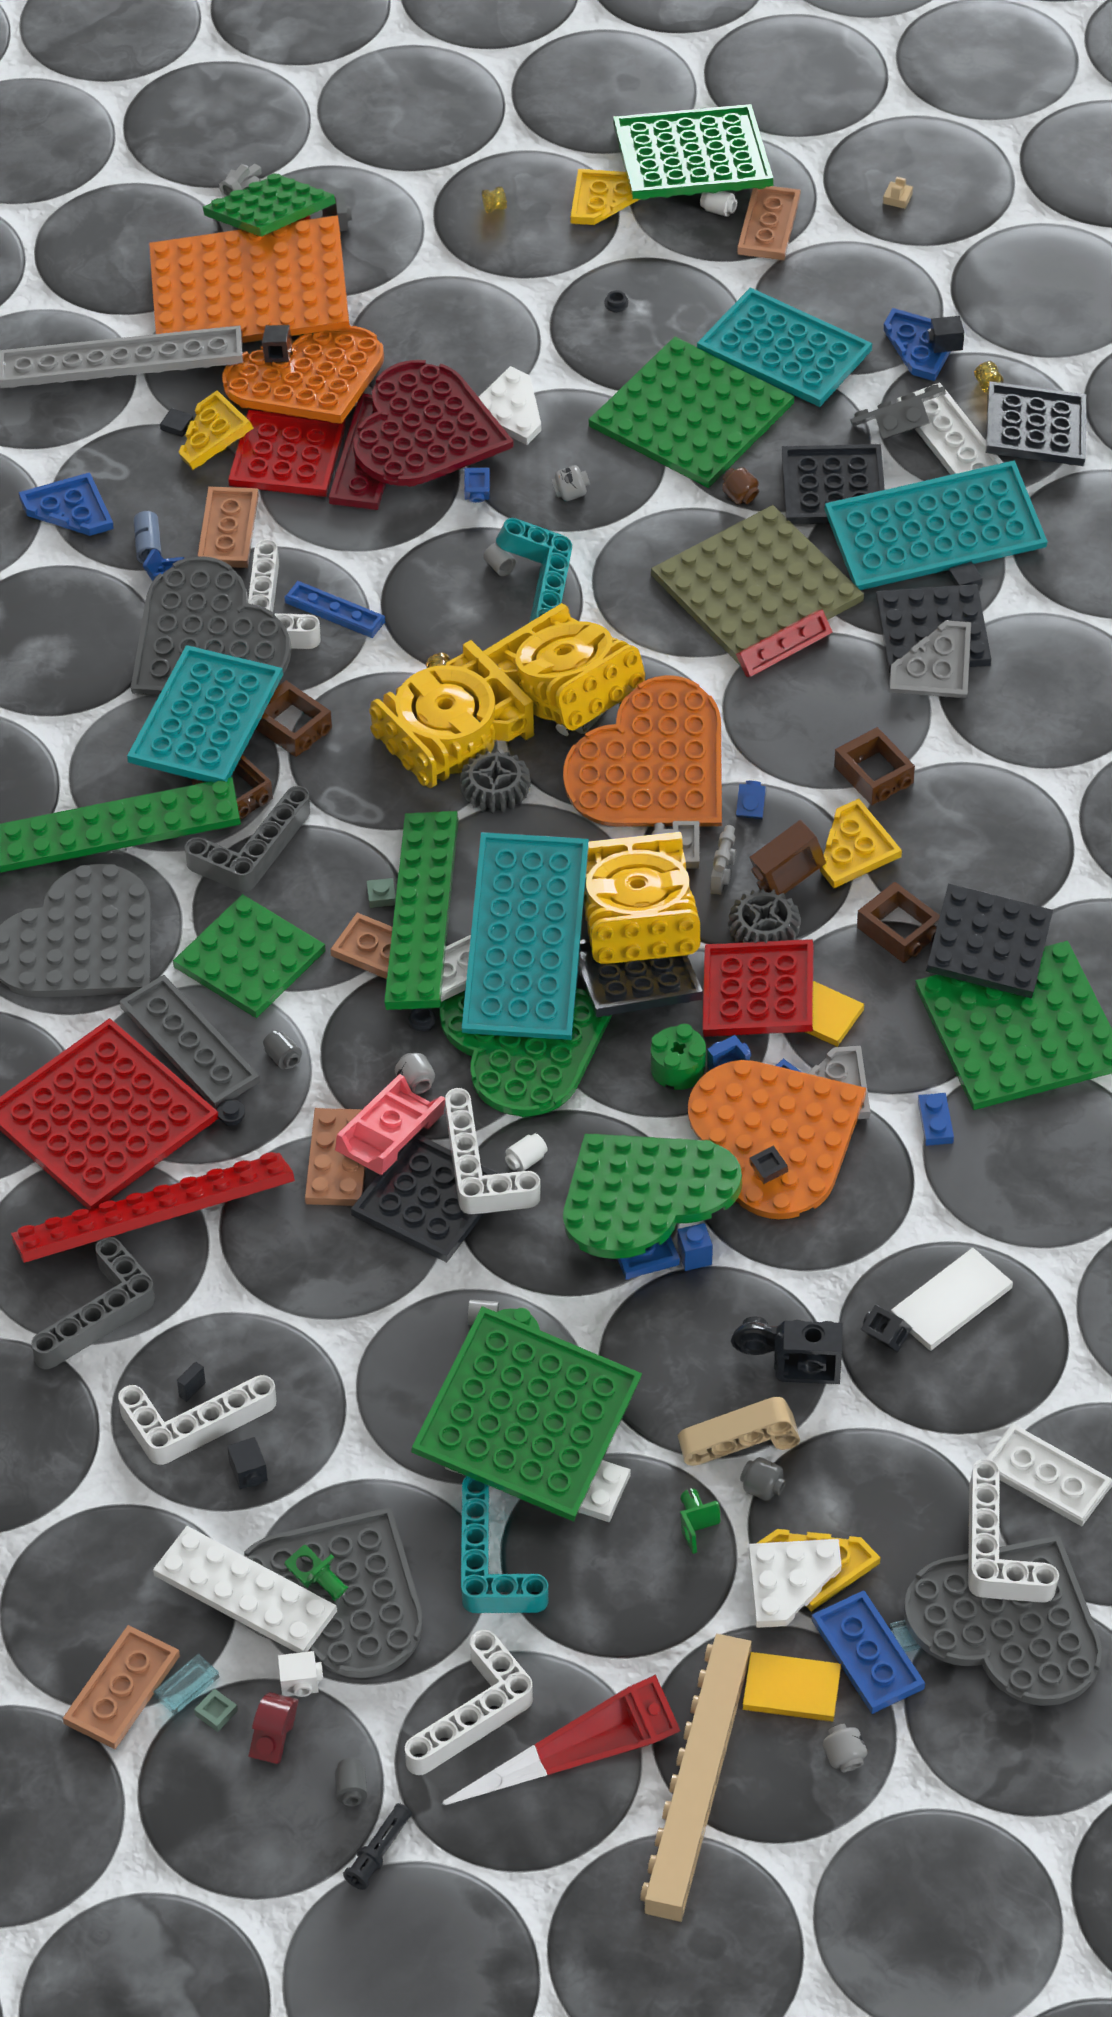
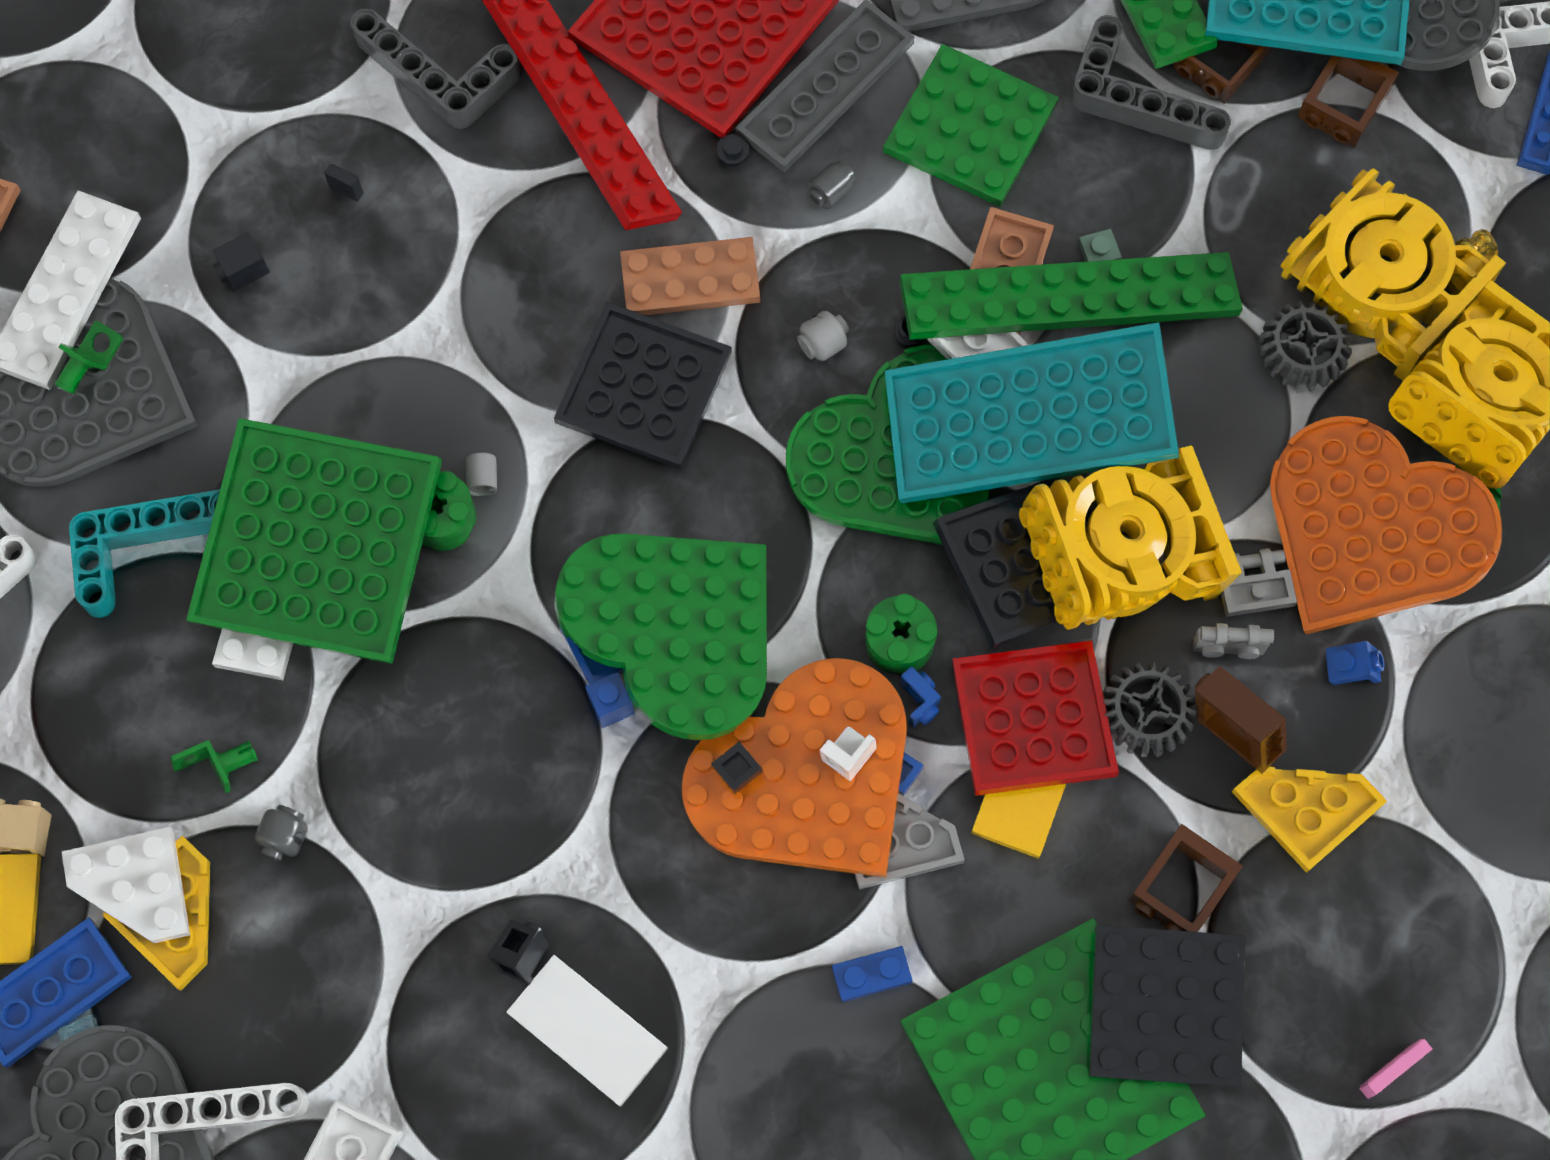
camera: 80 degrees right, 20 degrees up
white beam [118,1375,276,1465] -> none
coral piece [335,1074,445,1175] -> none
white beam [445,1088,540,1214] -> none
white brick [505,1133,548,1172] -> none
tan beam [678,1397,800,1466] -> none
black brick [731,1316,843,1384] -> none
reddish brown window [834,727,915,806] -> none
none -> white panel [820,727,877,782]
none -> bright pink tile [1359,1039,1433,1099]

